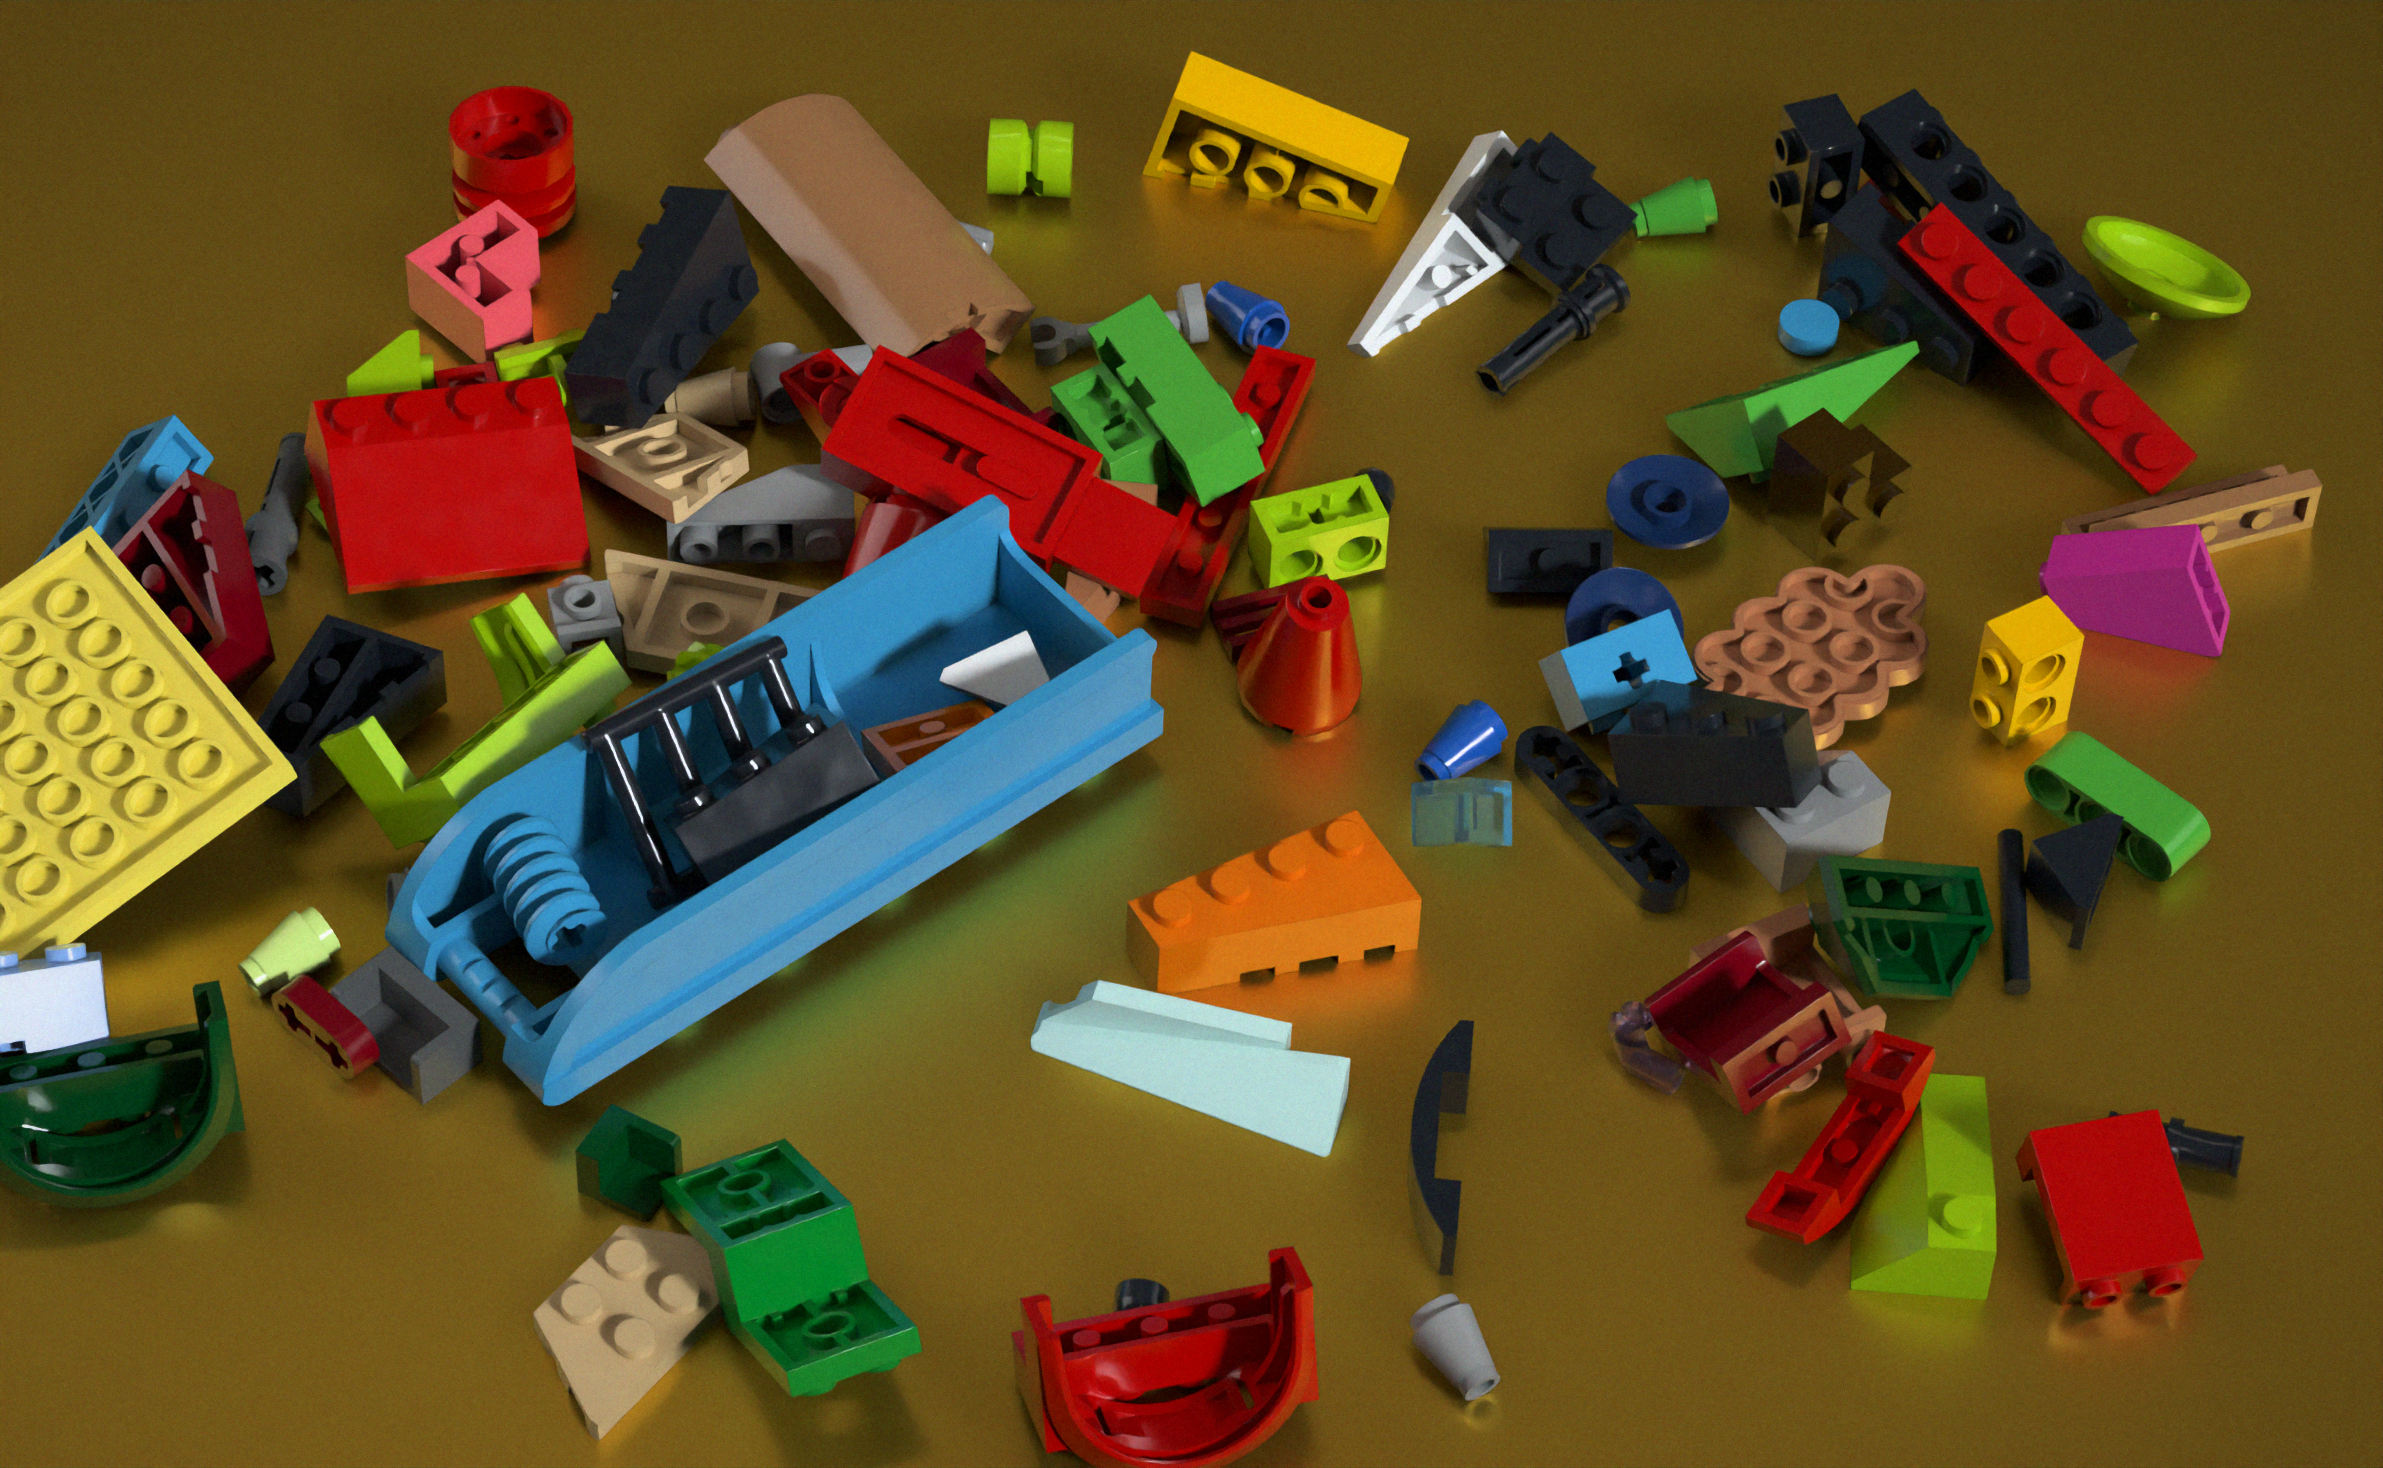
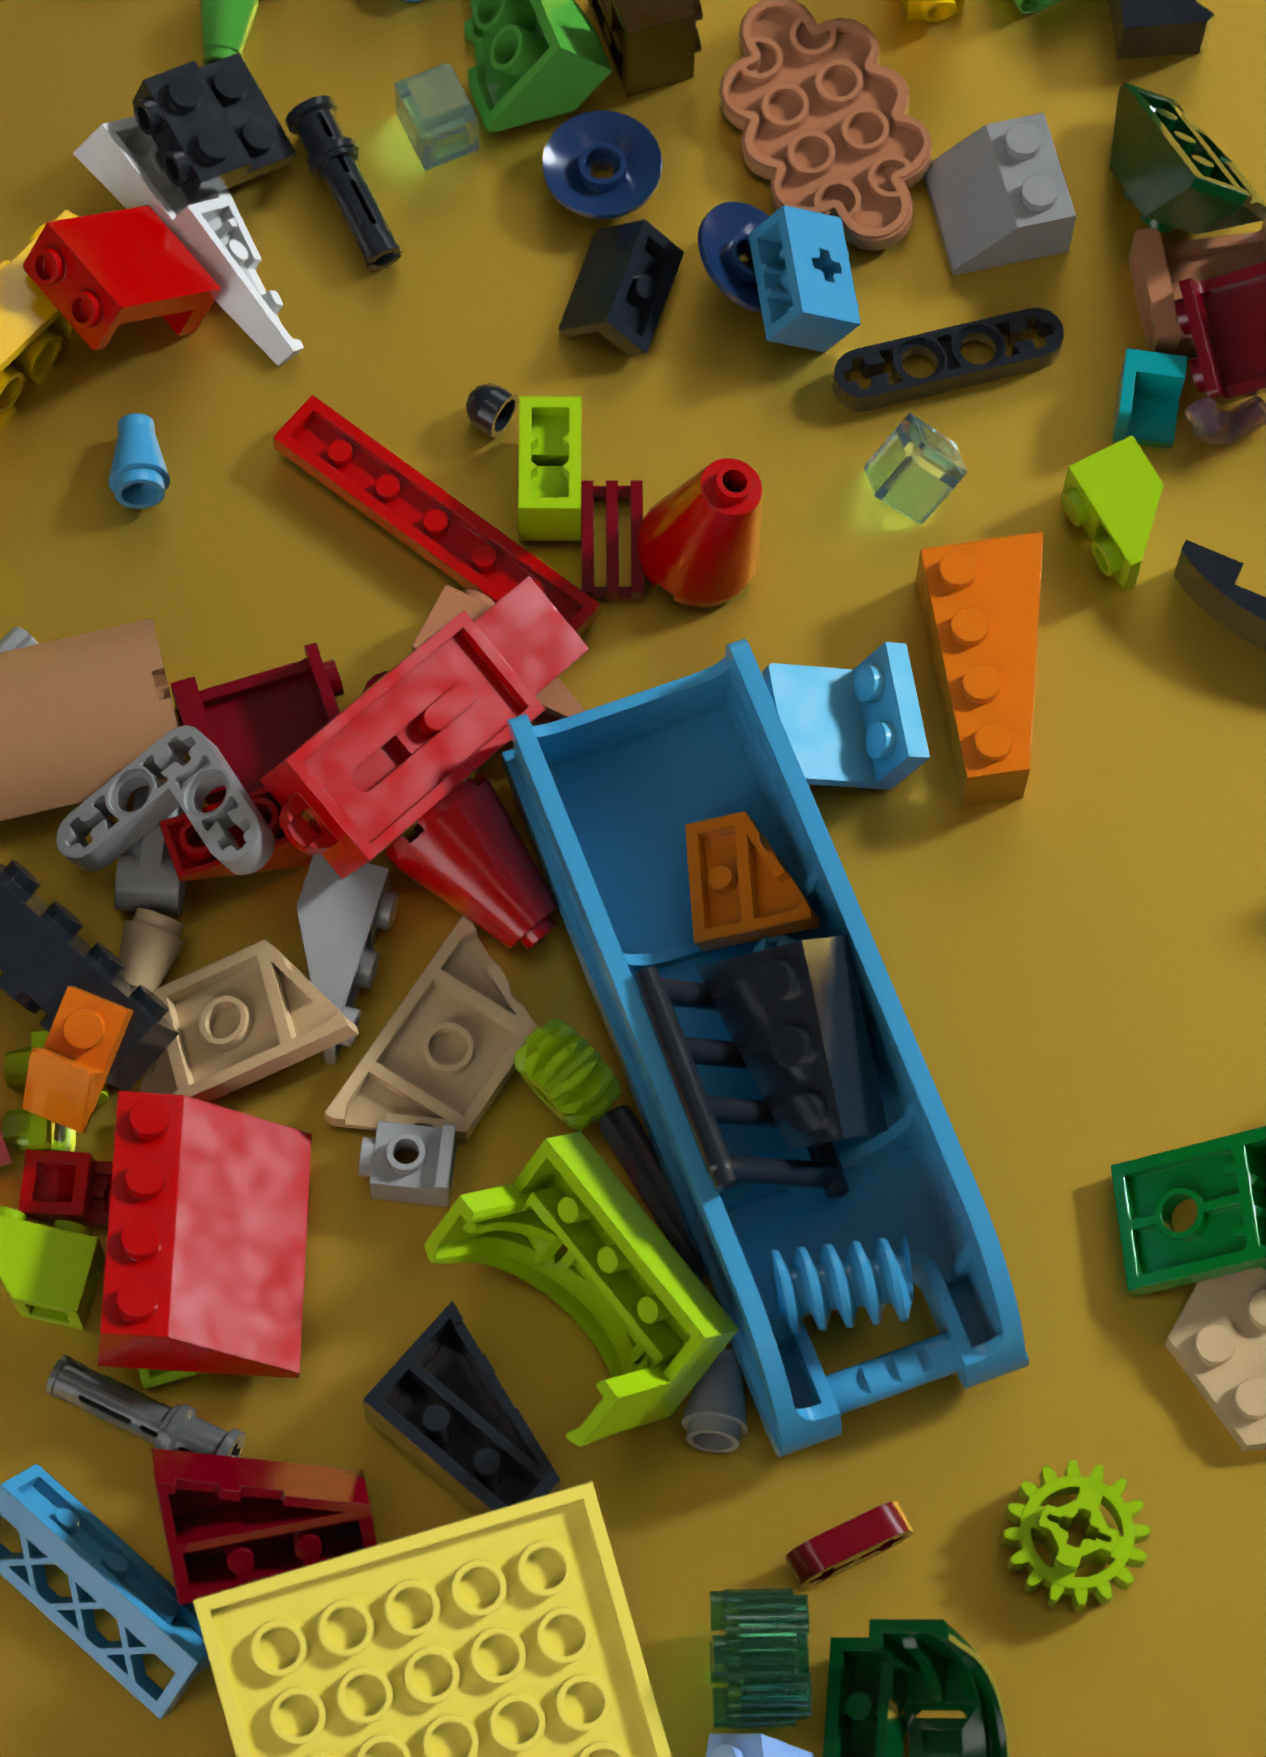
camera: 70 degrees left, 20 degrees up
yellowish green cone [238,906,341,997] -> none
dark grey panel [330,946,483,1105] -> none
dark green panel [575,1104,683,1222] -> none
white slope [939,630,1051,709] -> none
light grey piece [1029,283,1209,366] -> none
light aqua wedge [1030,980,1351,1157] -> none
bright green brick [1050,362,1170,493] -> none
bright green wedge [1087,294,1266,507] -> none
blue cone [1205,281,1290,354] -> none
blue cone [1414,699,1508,790] -> none
black wedge [1607,680,1822,808] -> none
black bar [1997,829,2031,995] -> none
none -> orange slope [22,986,133,1133]
none -> red panel [23,205,221,350]
none -> light grey beam [56,725,275,875]
none -> dark azure cone [108,413,170,509]
none -> clear light blue panel [394,63,479,171]
none -> clear green brick [709,1588,812,1729]
none -> medium azure bracket [762,642,930,790]
none -> lime gear [1001,1460,1150,1611]
none -> lime slope [1060,435,1164,592]
none -> teal panel [1112,348,1188,449]

